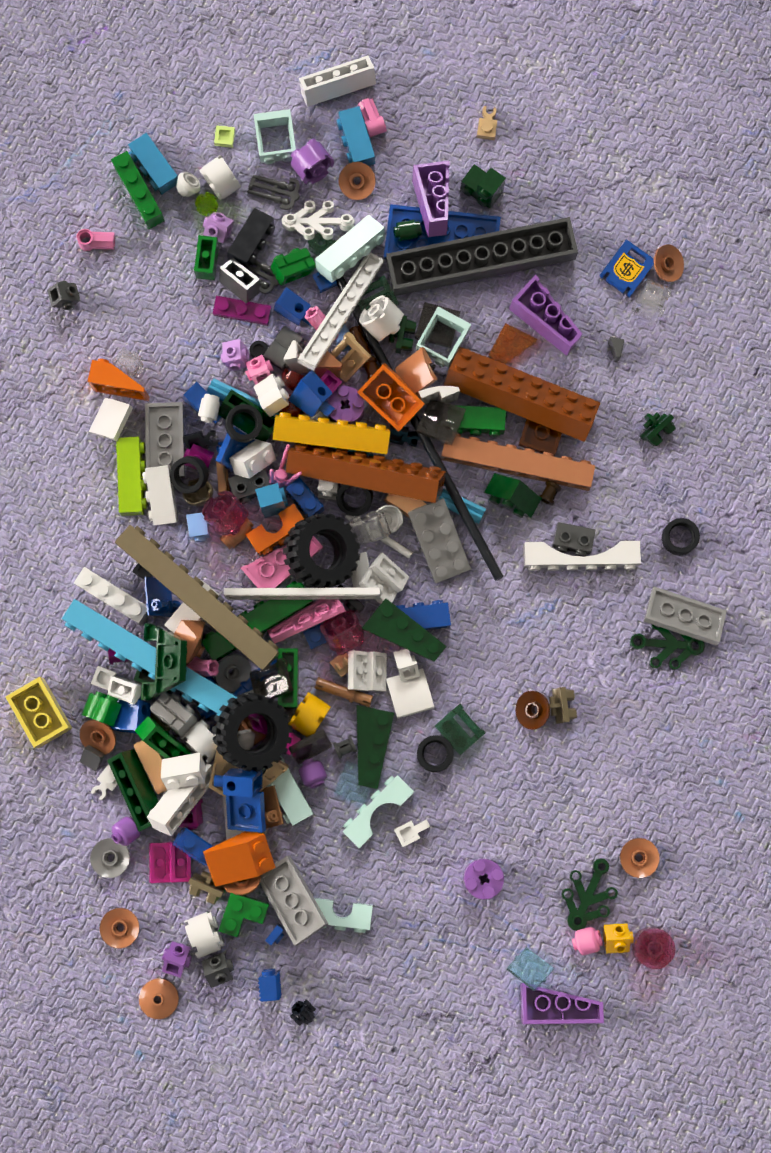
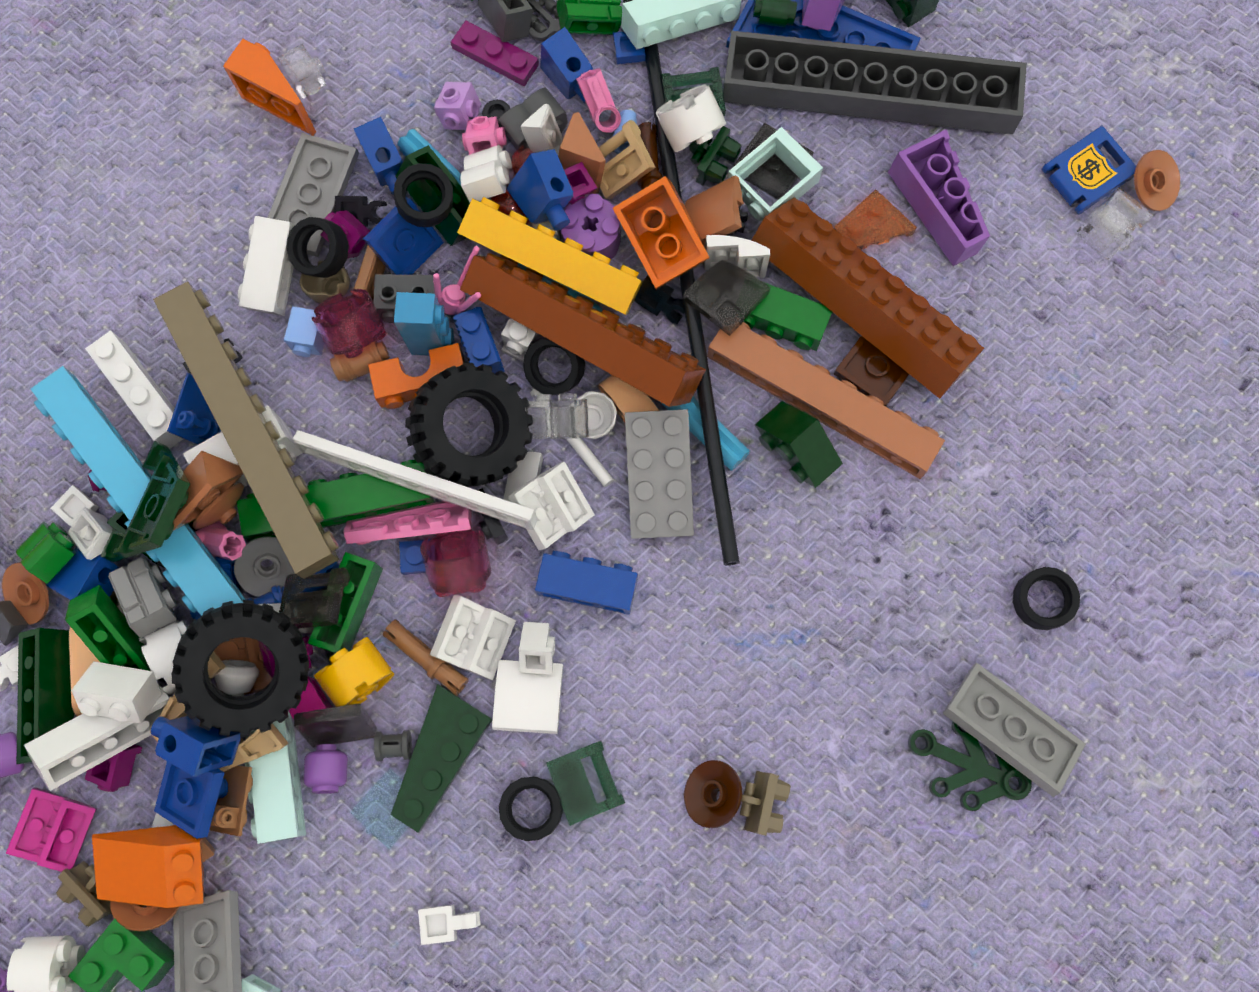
camera: 25 degrees right, 5 degrees down
white slope [89,398,133,441] -> none
lime brick [116,437,148,516] -> none
blue brick [173,828,213,866] -> none
white brick [198,394,220,423] -> none
white brick [229,440,277,479] -> none
bright pink wing [240,536,323,588] -> none
white tile [297,252,385,371] -> none
tan tile [329,650,348,678] -> none
light aqua arch [343,775,414,848] -> none
dark green wing [361,598,447,662] -> none
white arch [523,541,641,571] -> none
dark brown bush [539,481,562,506] -> none
dark grey brick [552,522,596,557] -> none
dark grey slope [608,337,624,362] -> none
dark green hips [640,412,676,446] -> none

